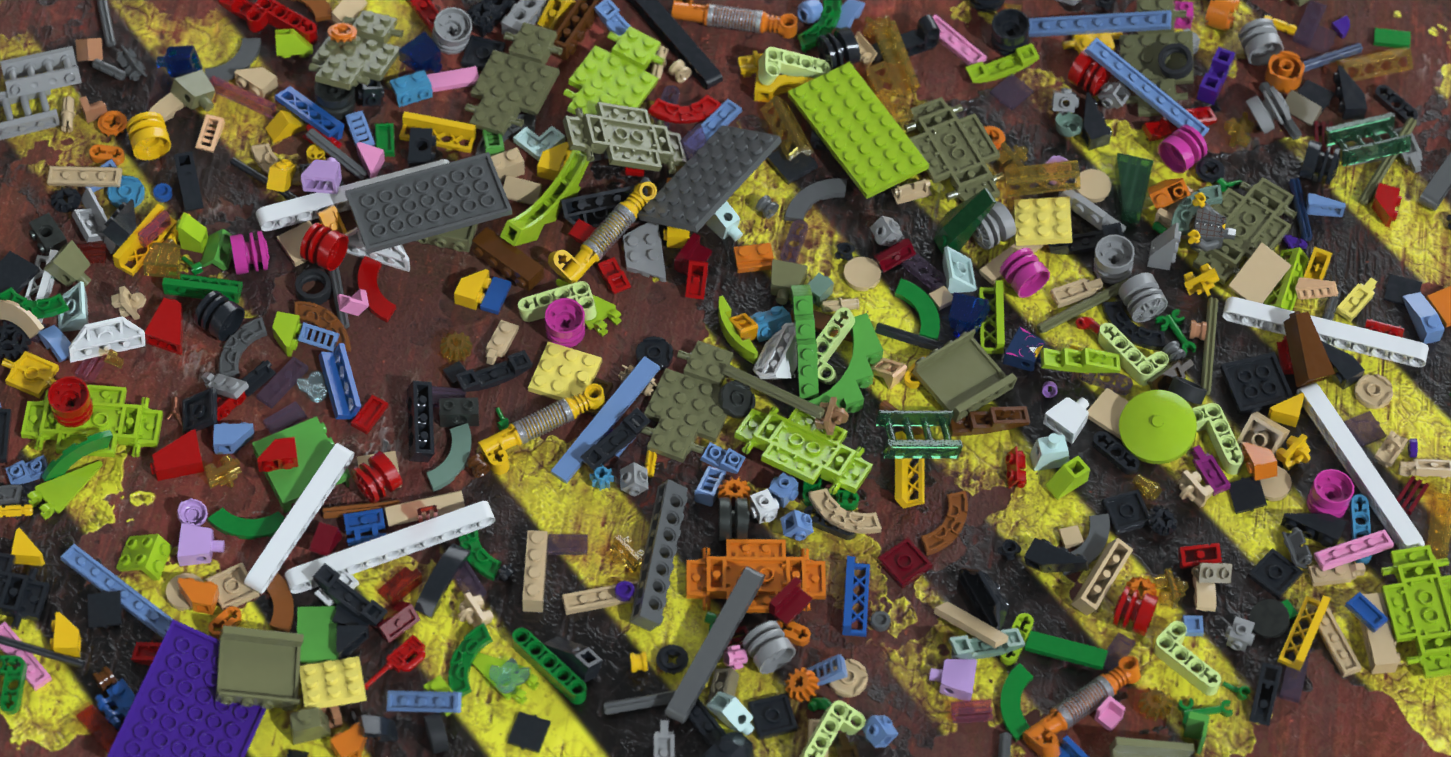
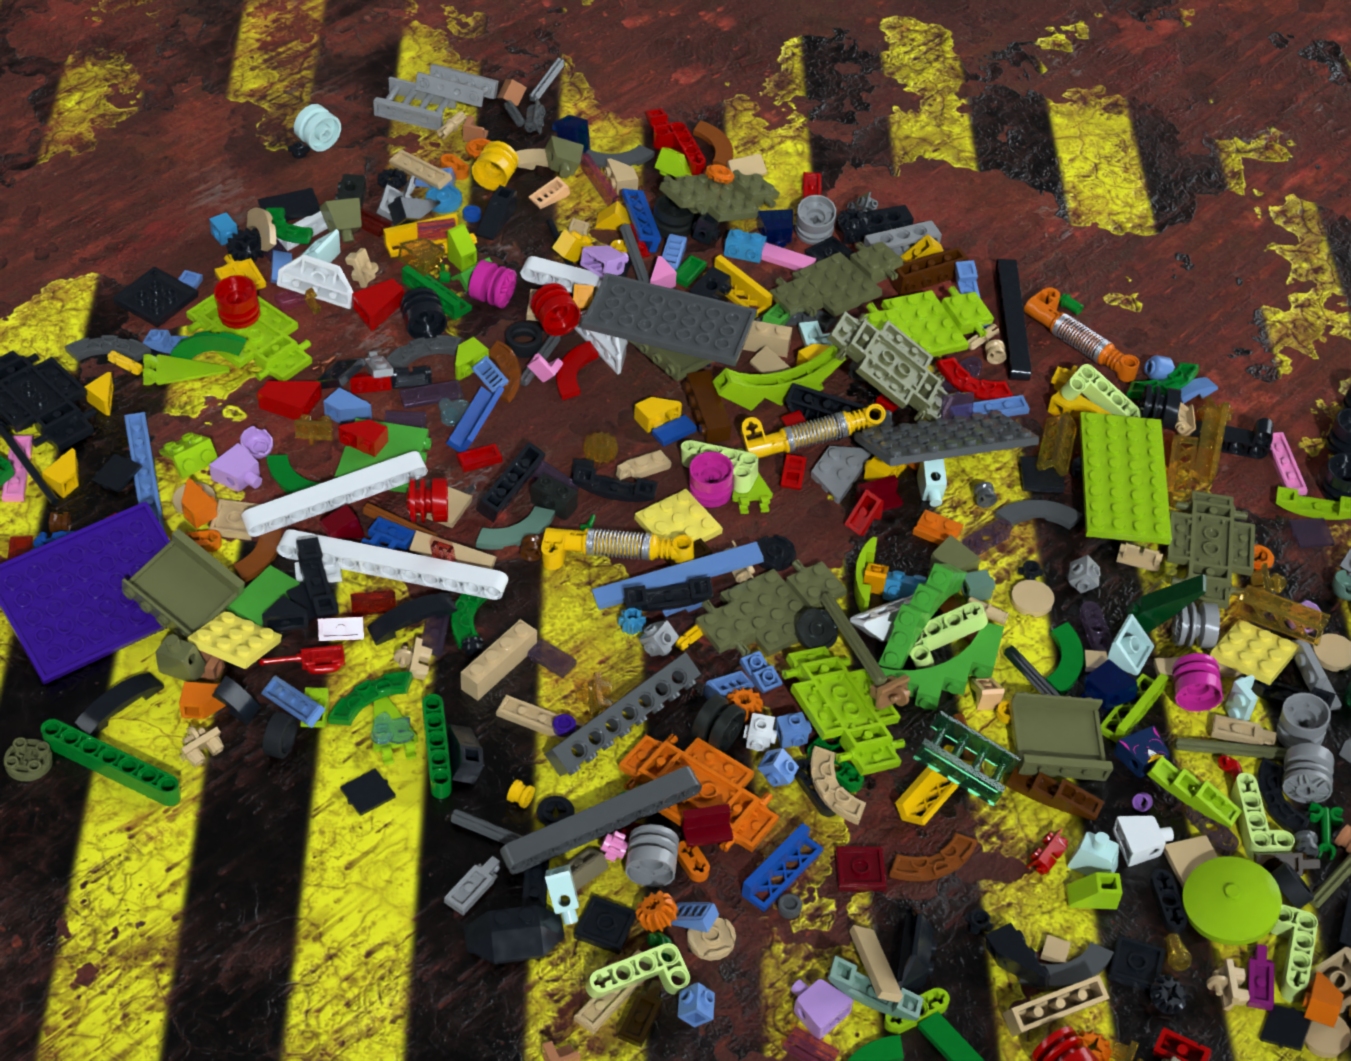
camera: 35 degrees right, 10 degrees down
dark red panel [874,238,916,272] -> none
none -> light aqua bracket [1224,675,1258,721]

